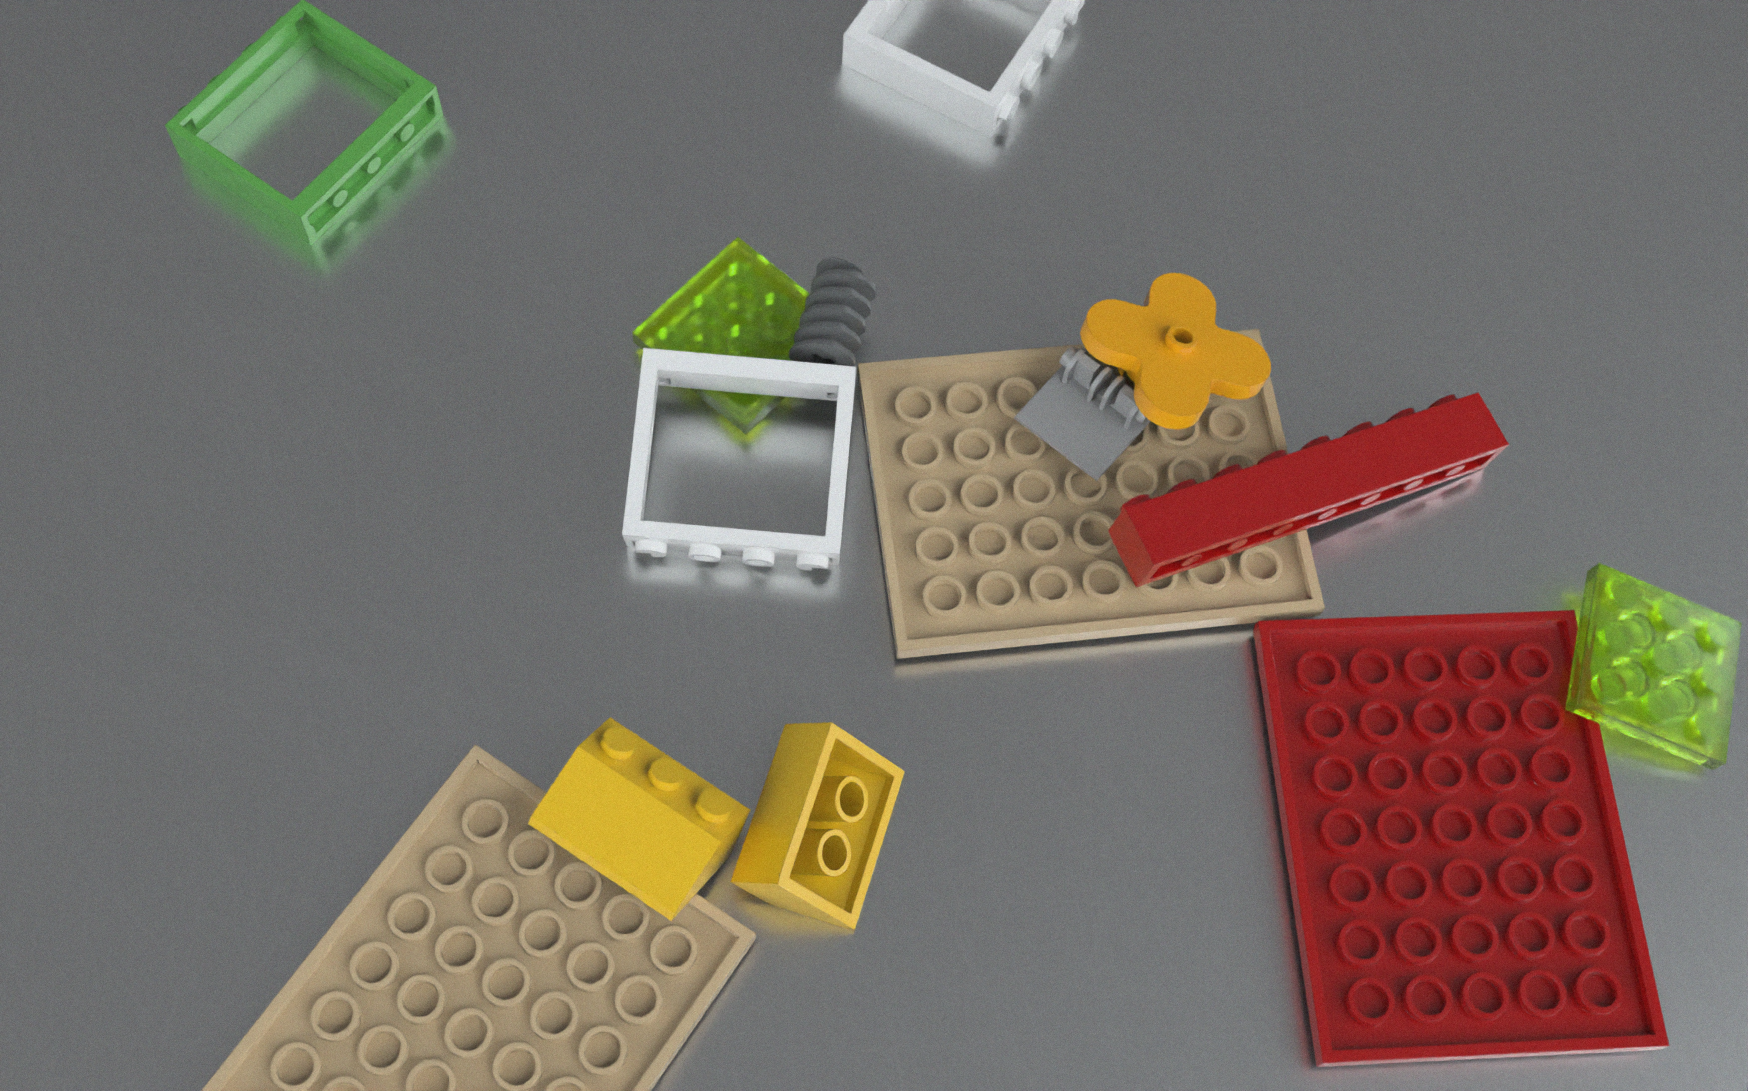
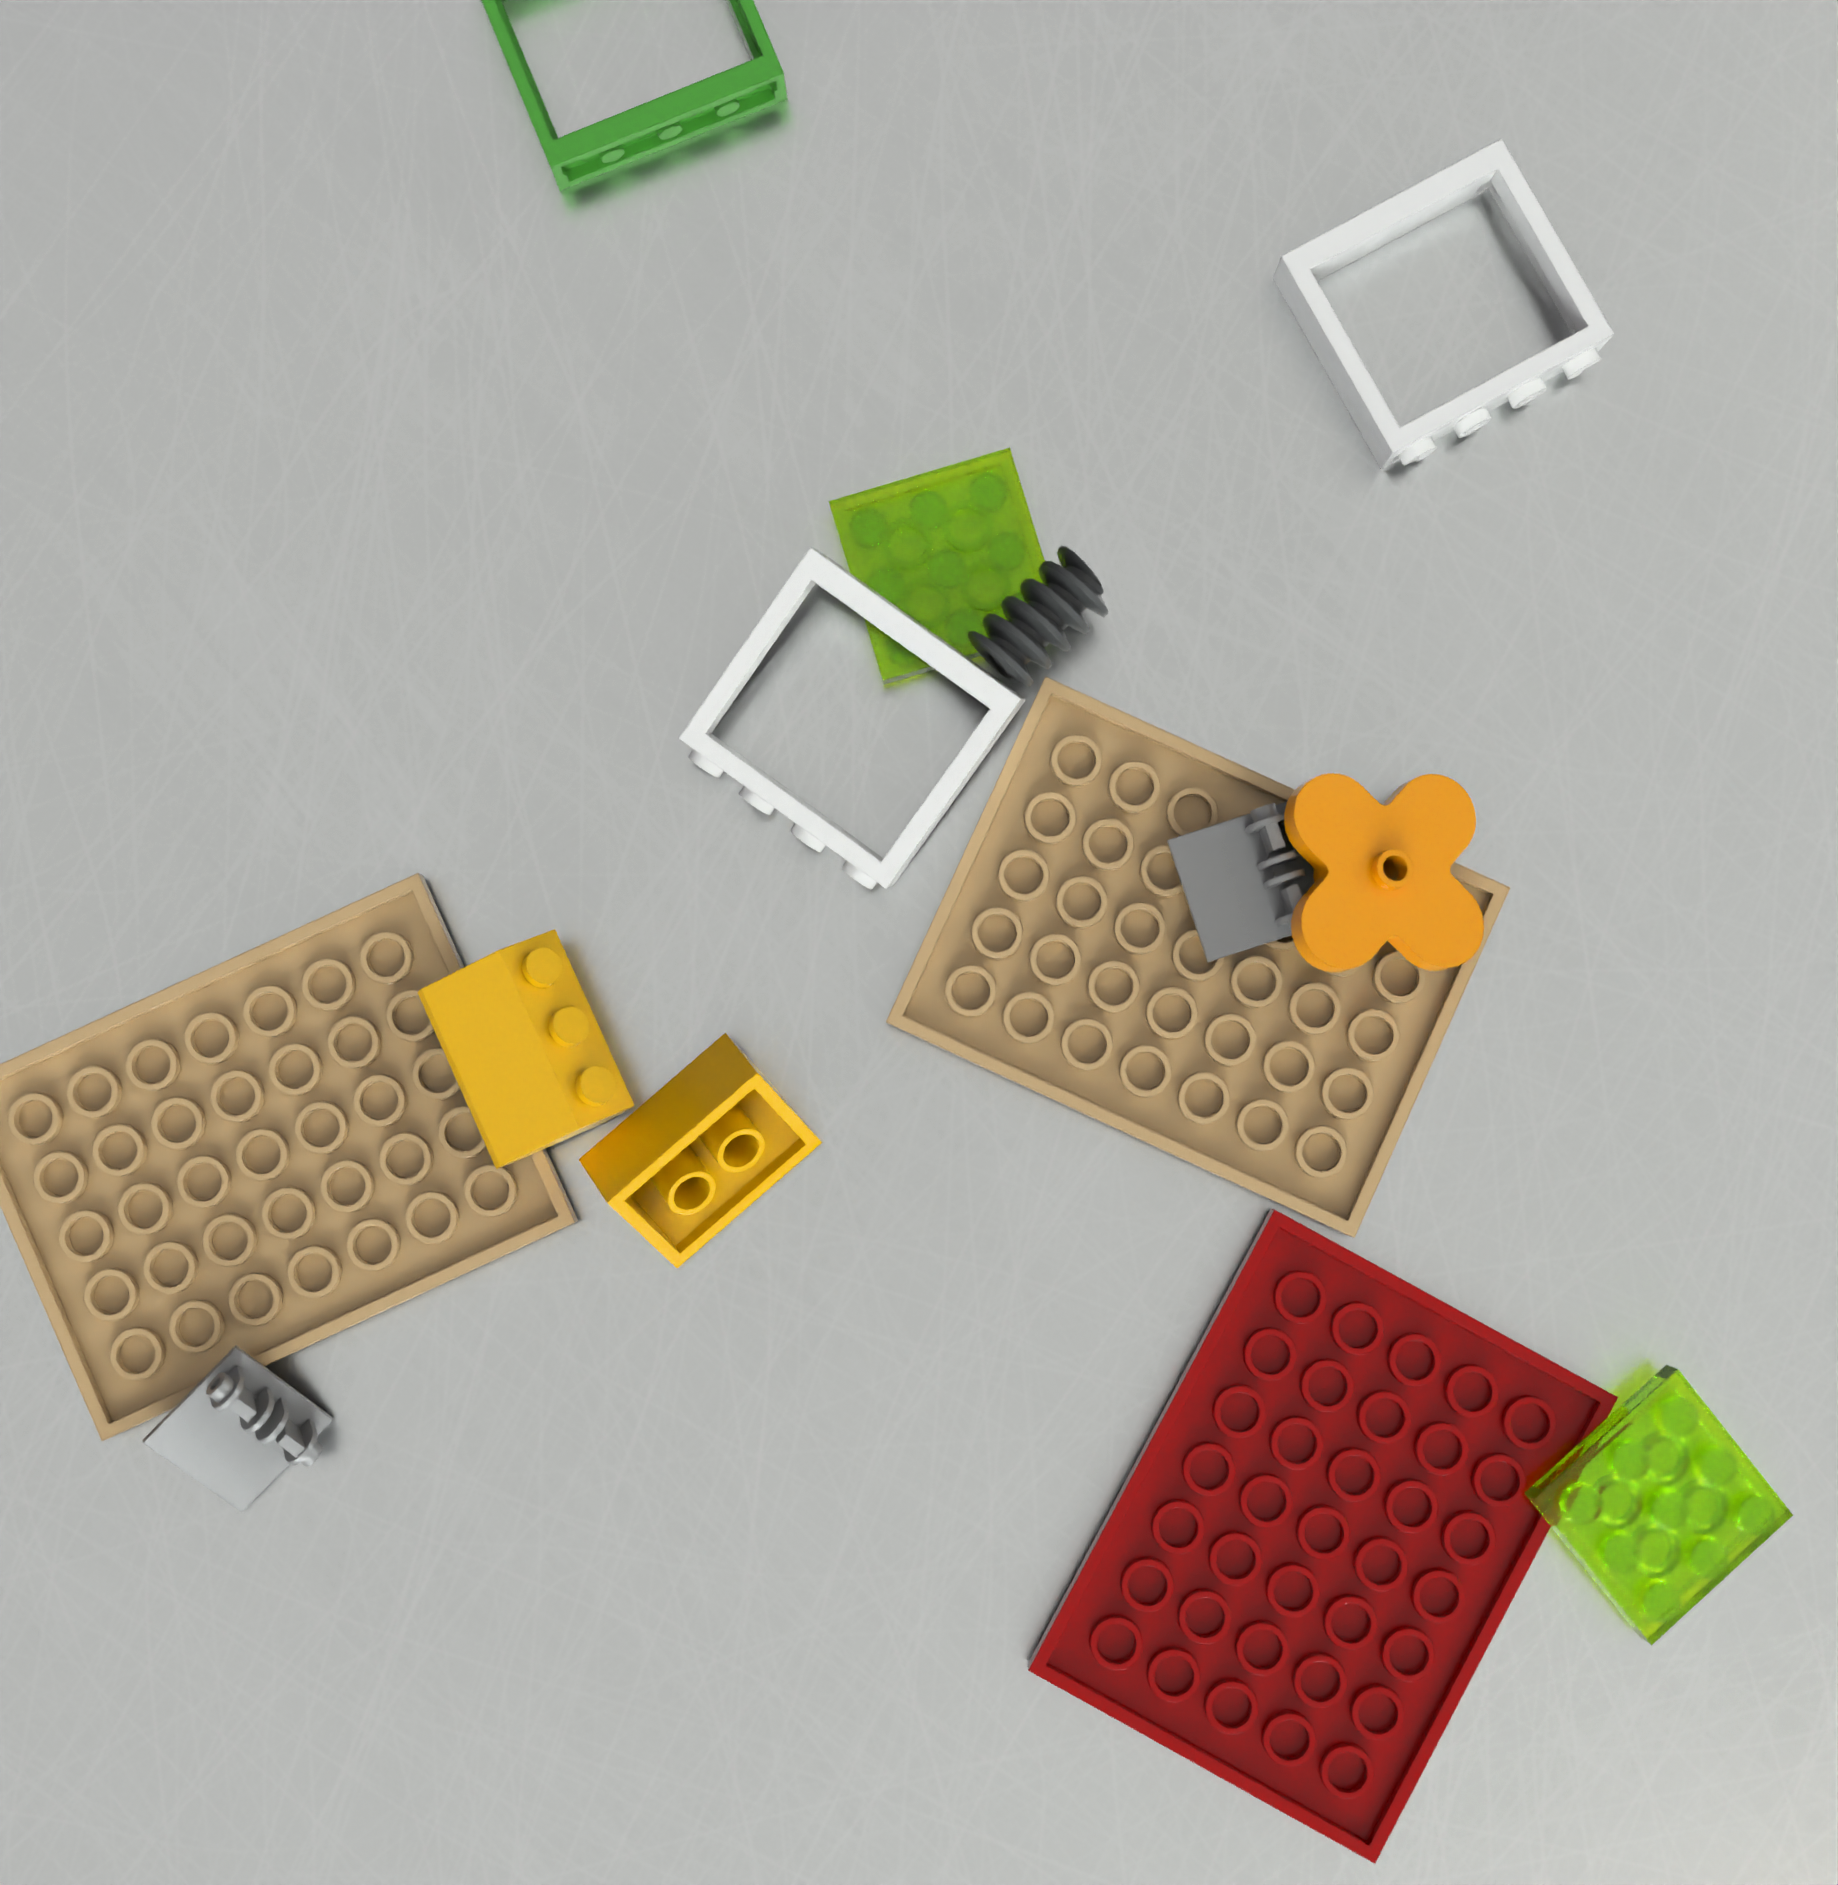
camera: 40 degrees right, 20 degrees up
red brick [1108,392,1509,587] -> none

